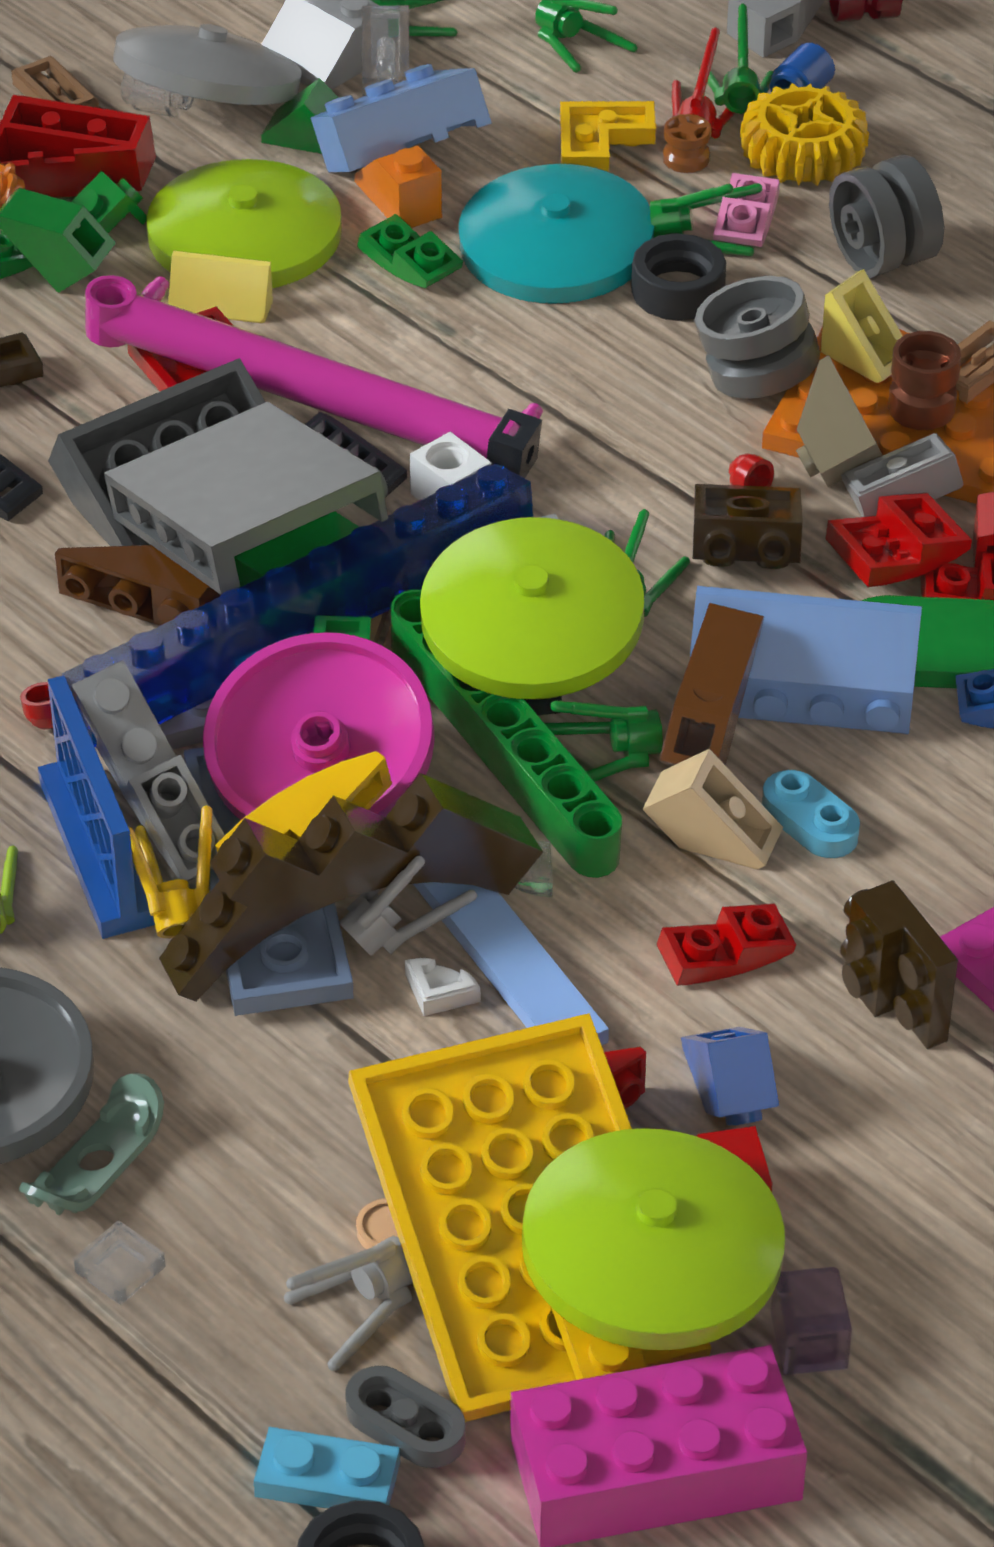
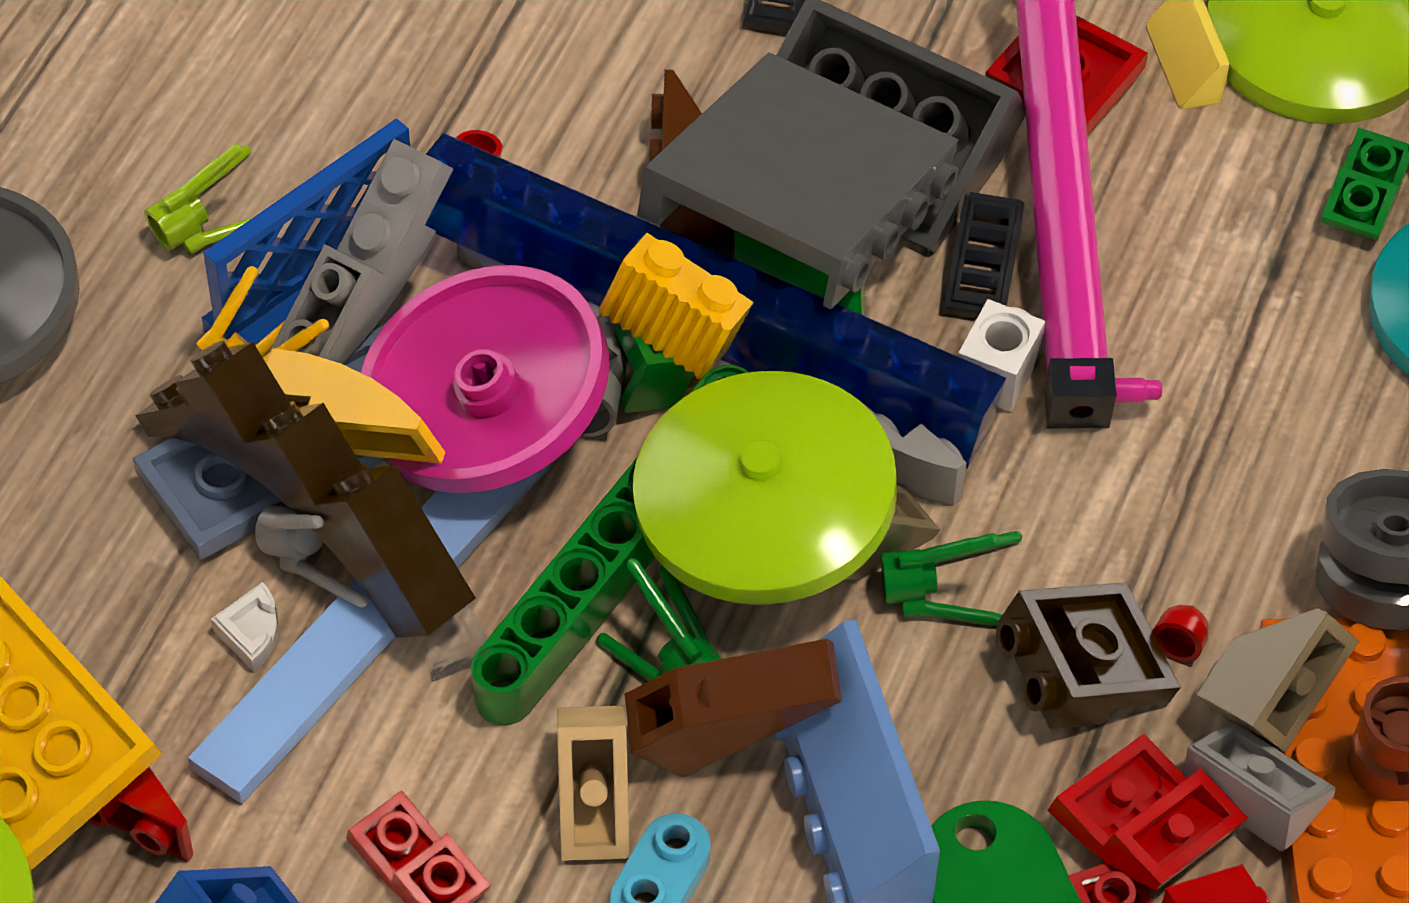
camera: 65 degrees right, 10 degrees up
none -> yellow brick [599,233,754,379]

